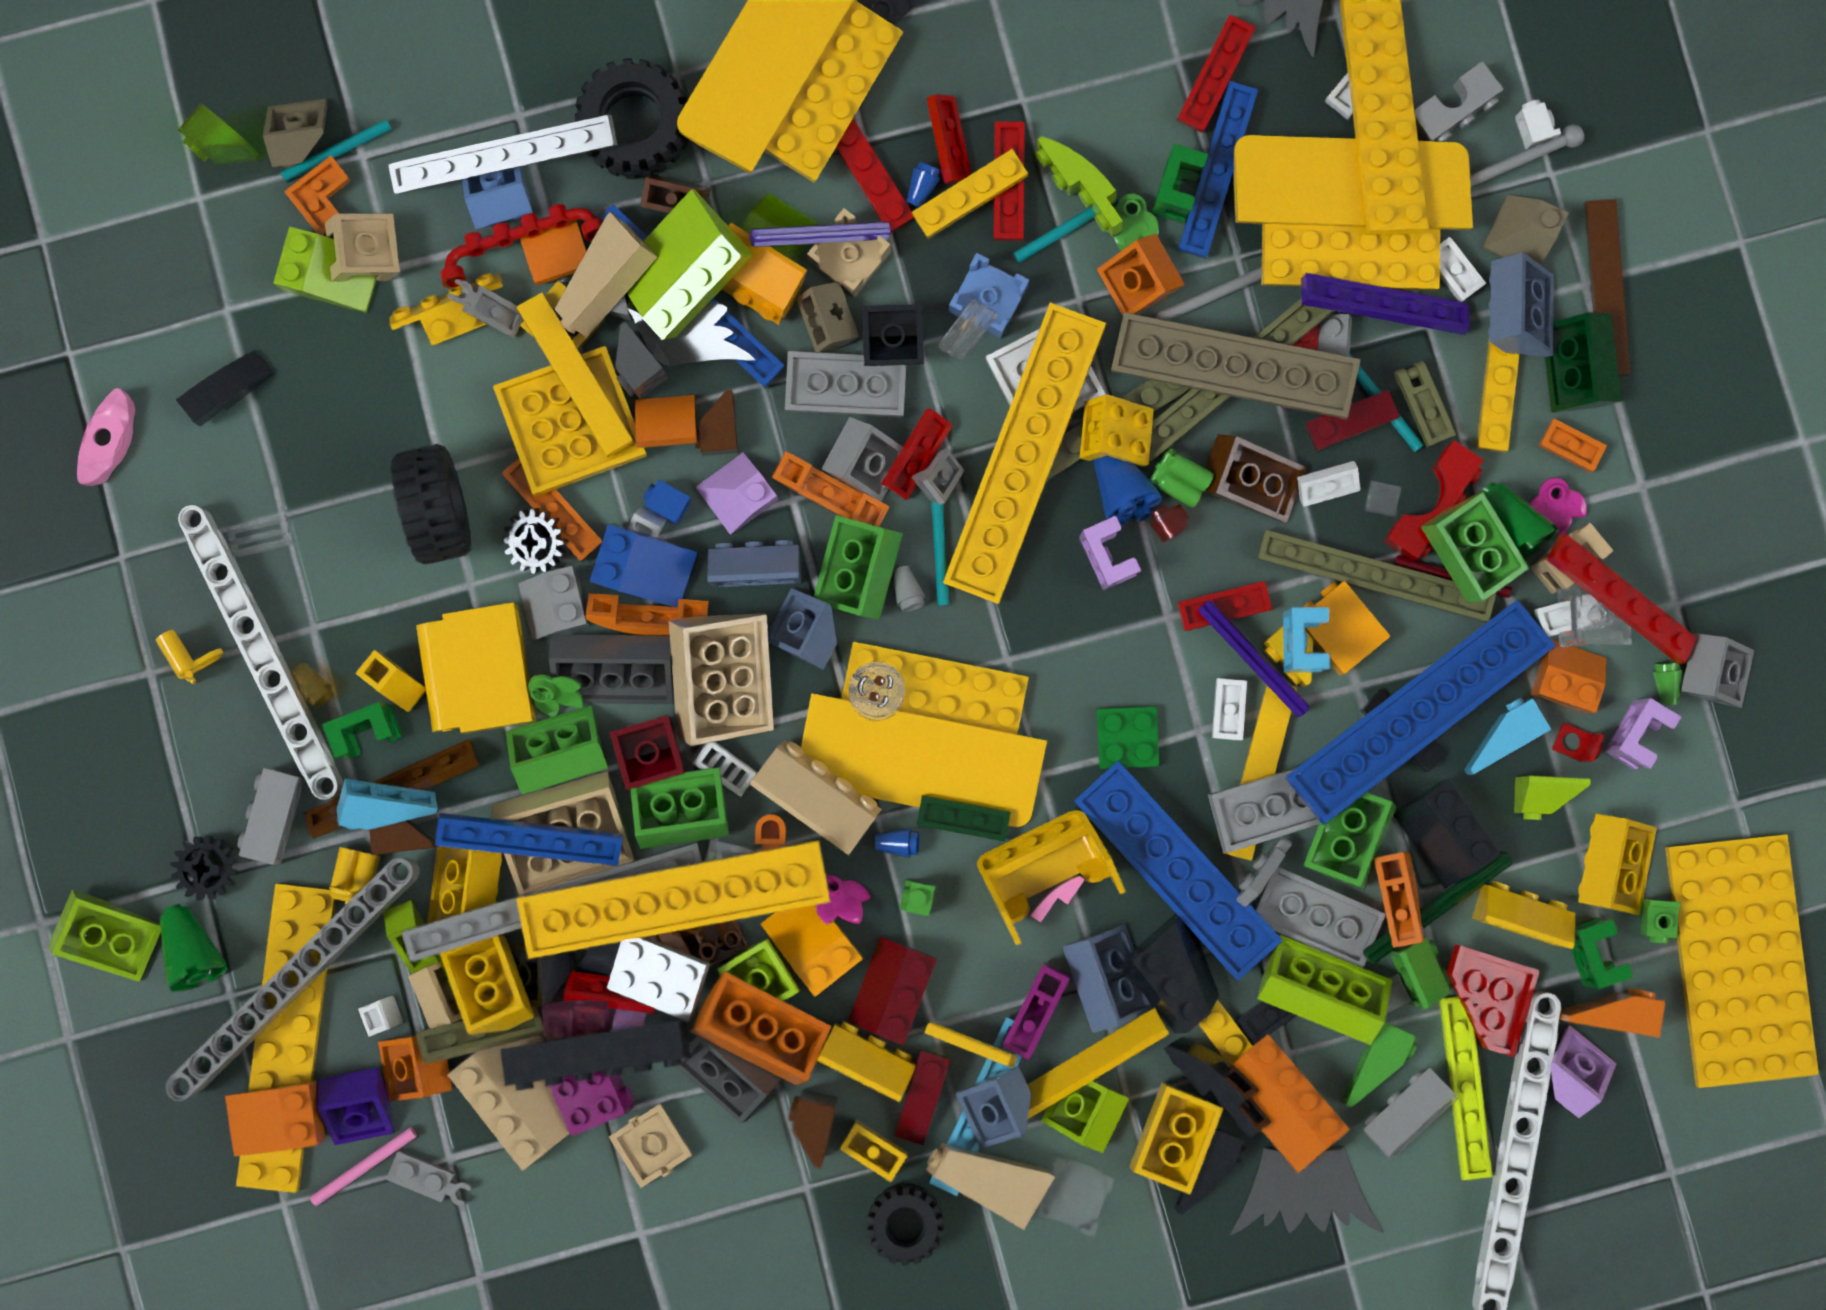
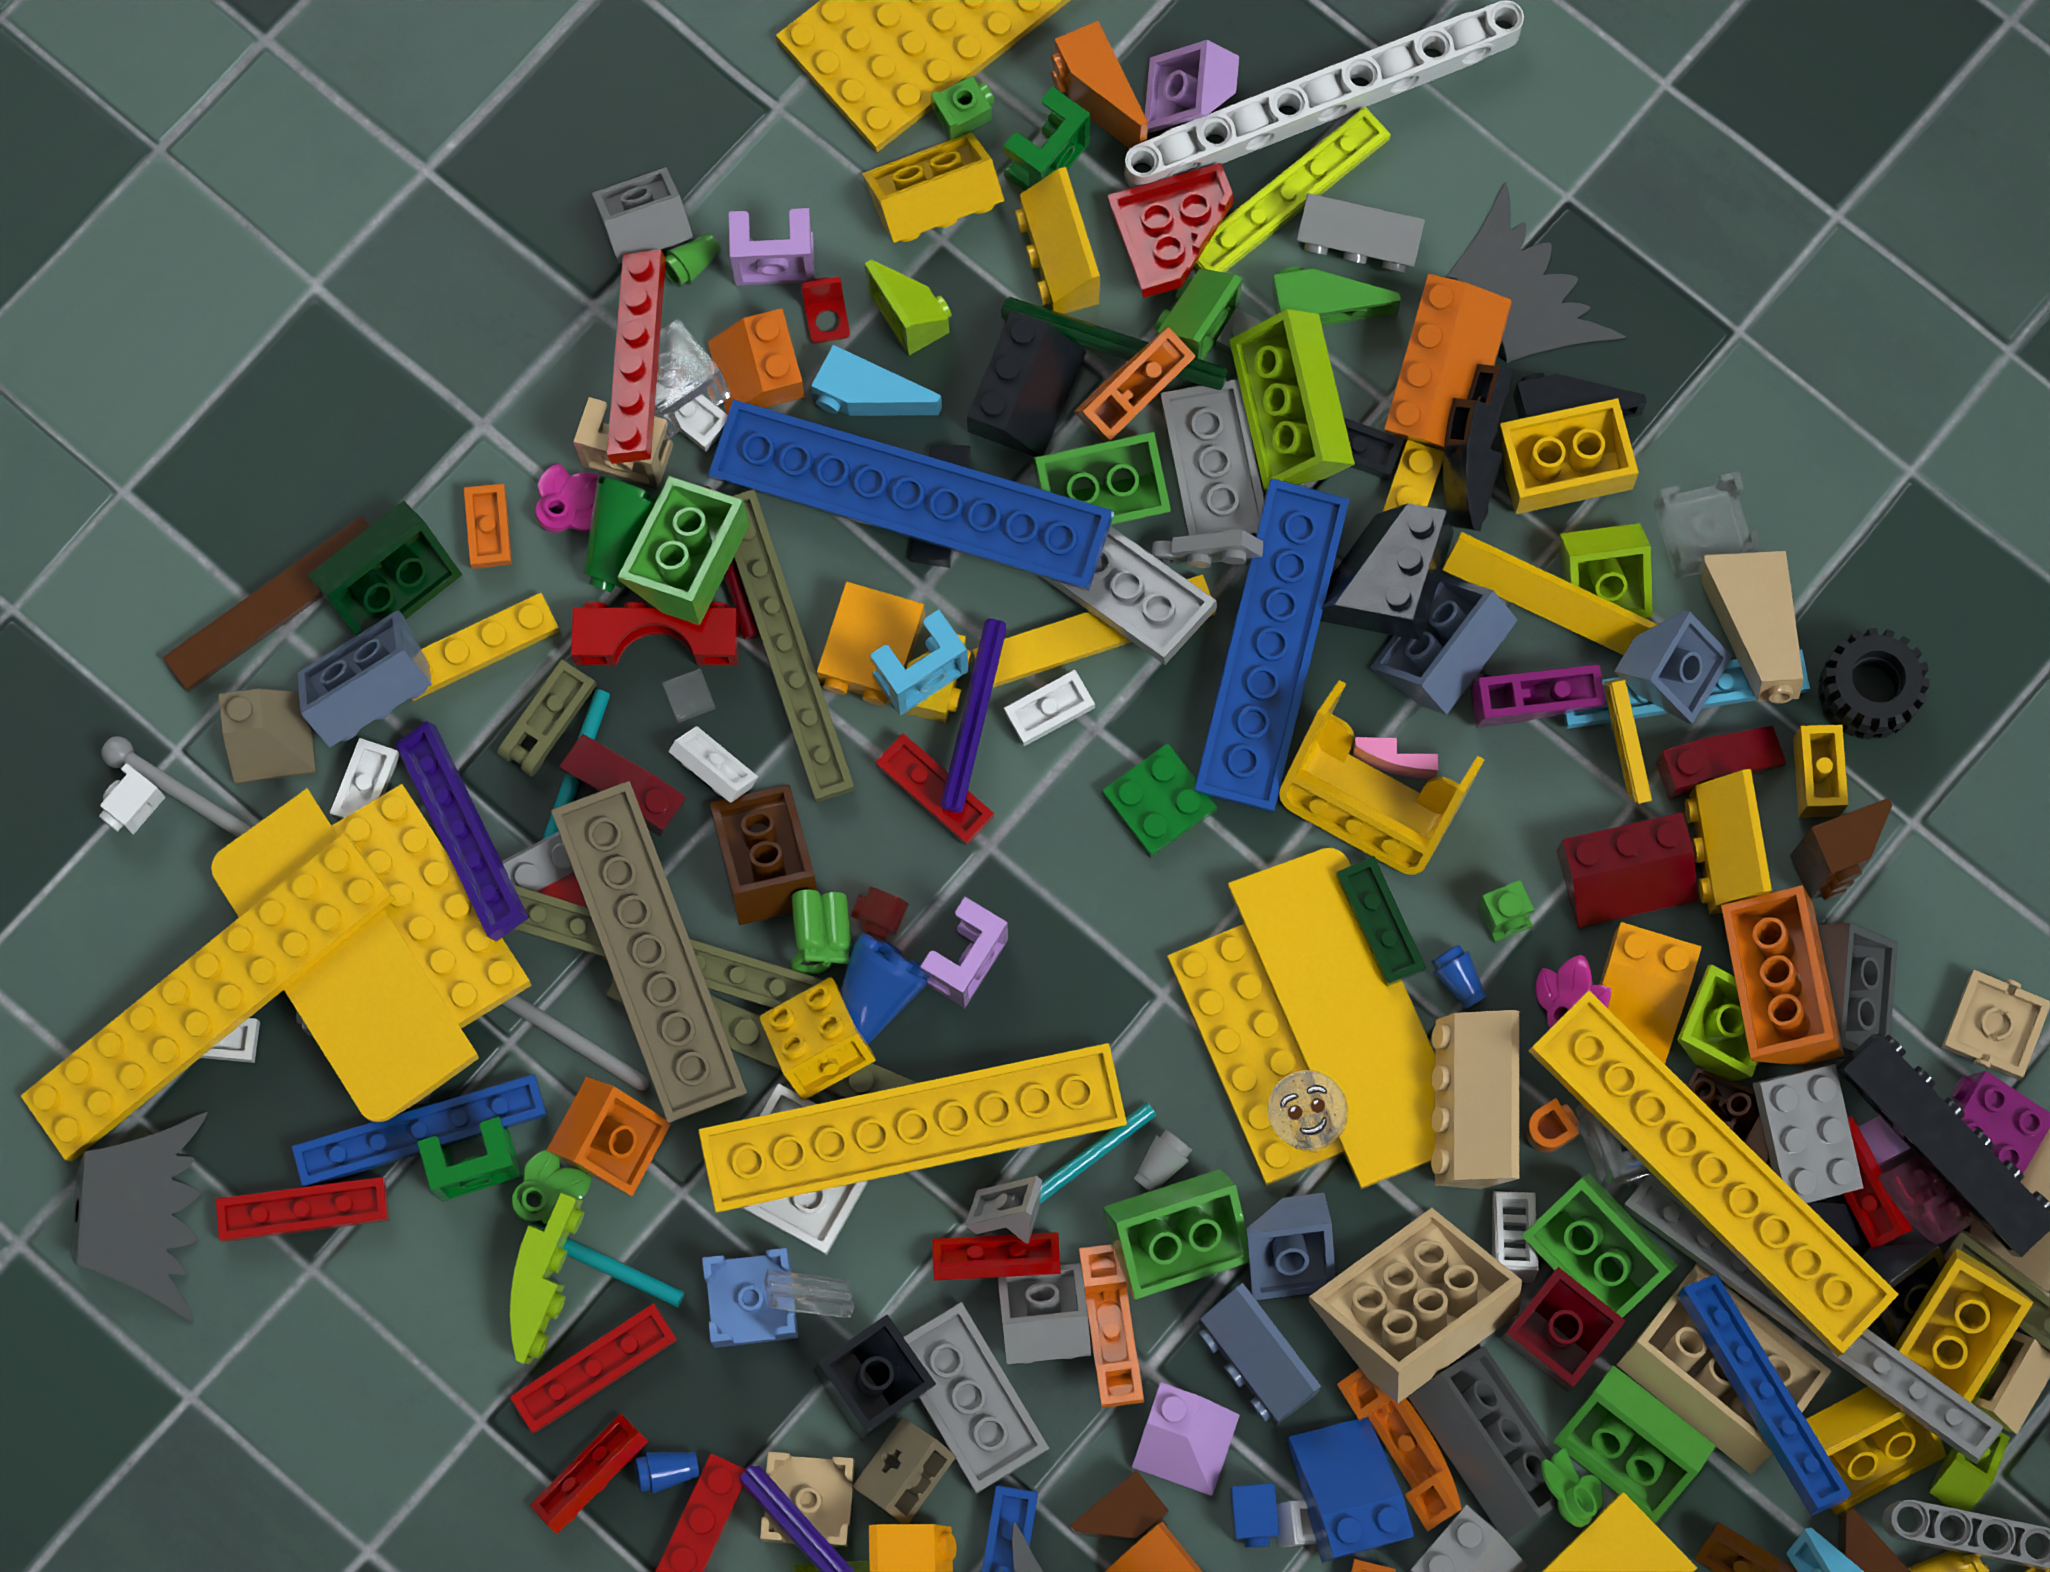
camera: 120 degrees left, 10 degrees down
yellow plate [912,149,1028,239] -> none
light grey arch [1414,61,1504,142] -> none

